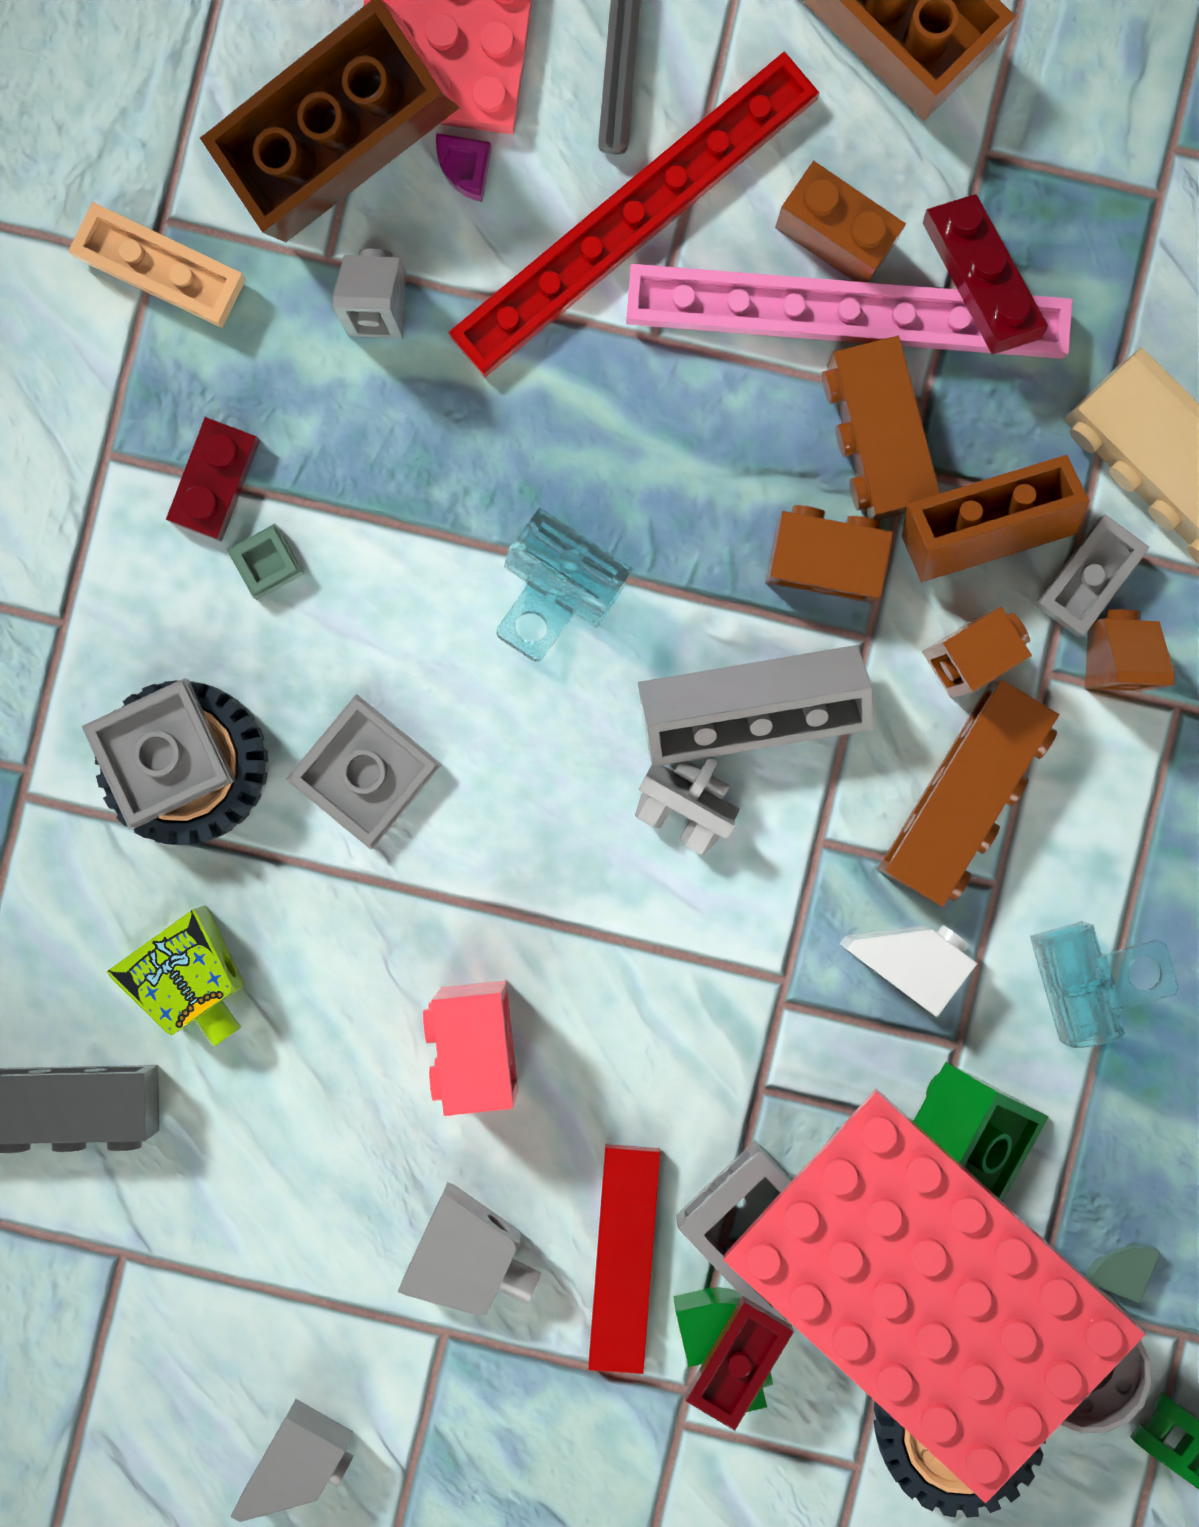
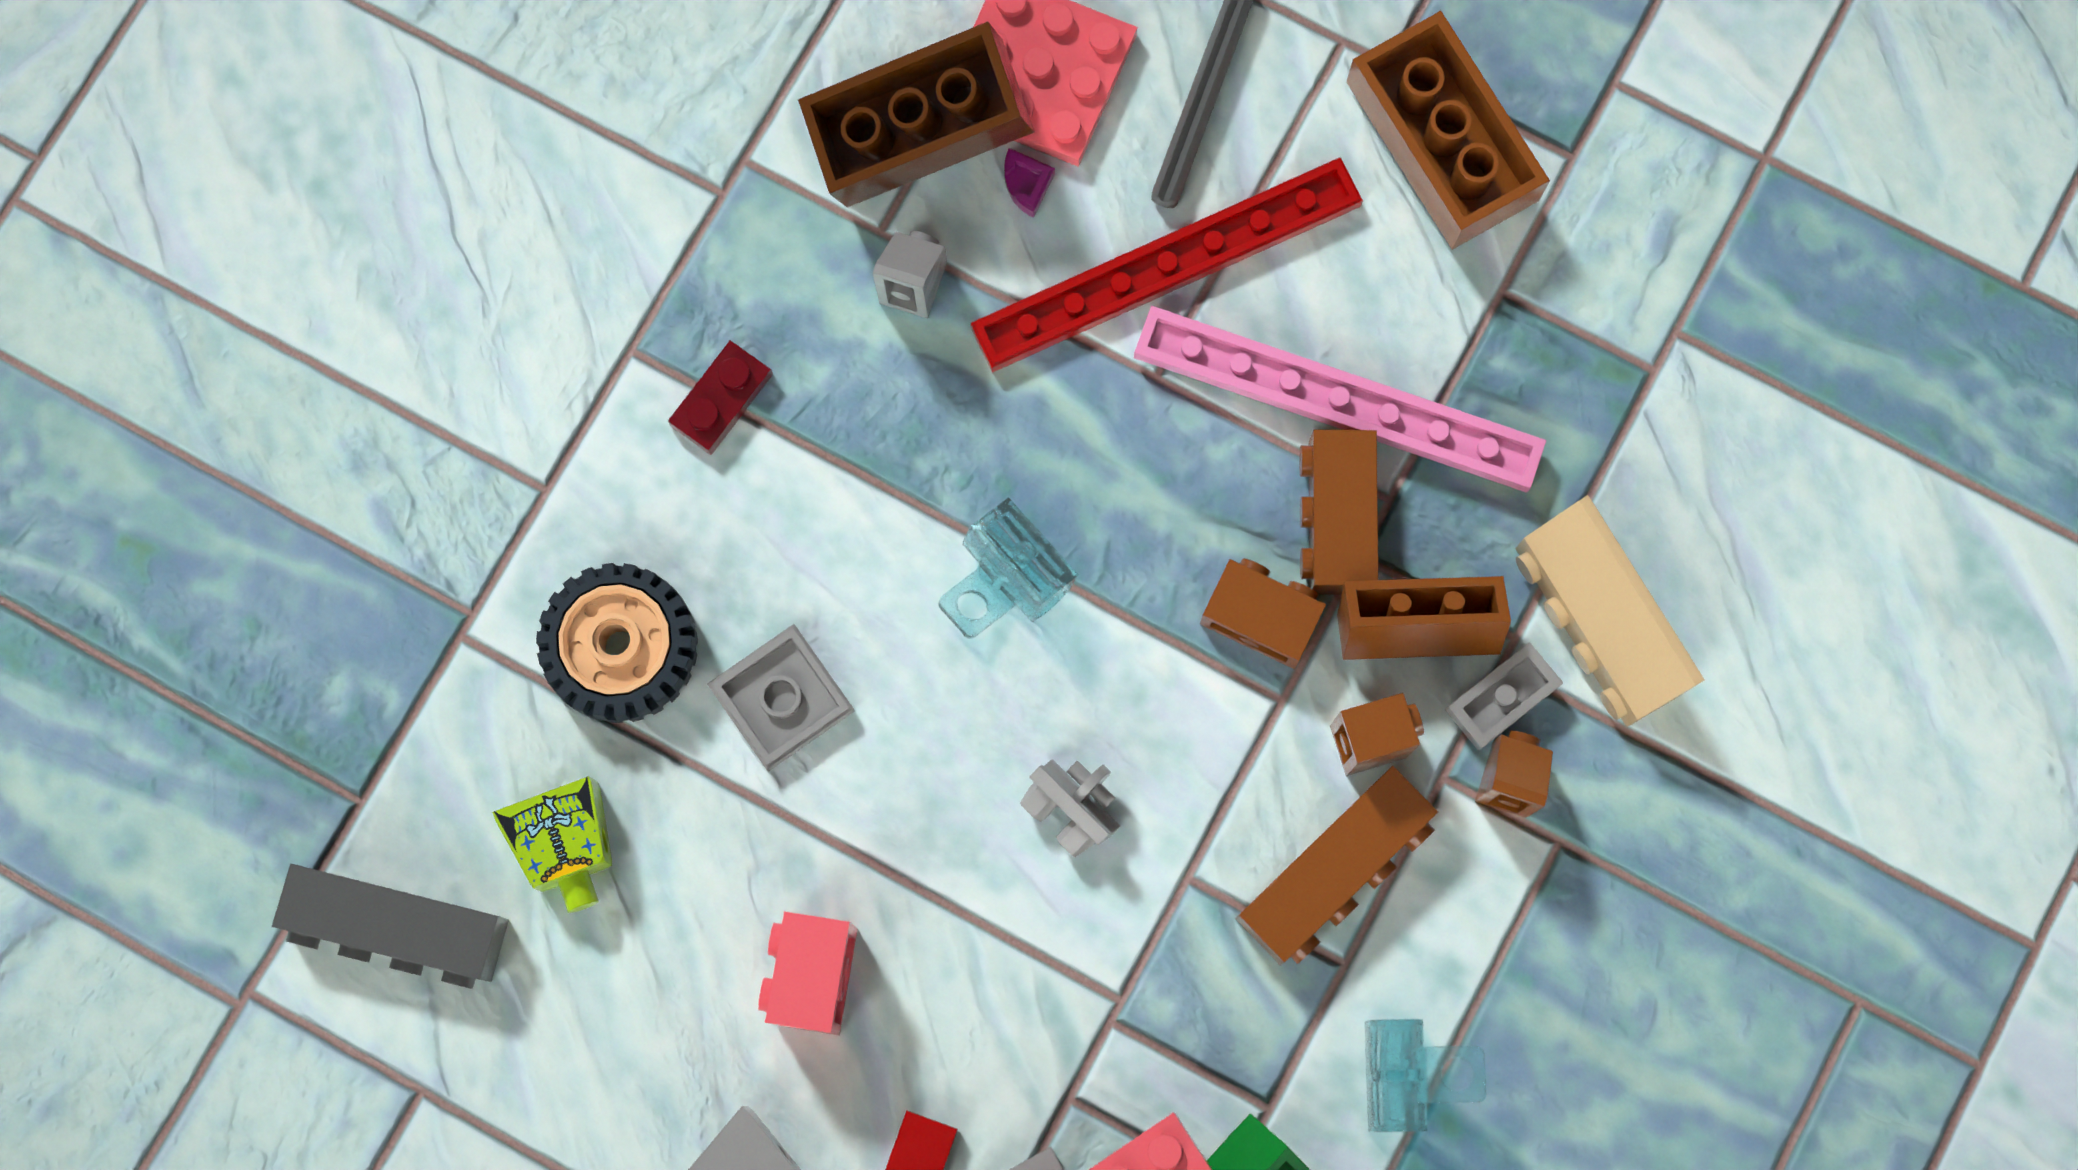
camera: 20 degrees right, 10 degrees down
light nougat plate [68,202,246,328] -> none
light grey tile [81,678,236,829] -> none
sand green tile [227,524,304,600] -> none
light grey brick [638,645,874,767] -> none
dark orange brick [775,160,906,283] -> none
white slope [839,925,977,1017] -> none
dark red plate [922,194,1048,355] -> none

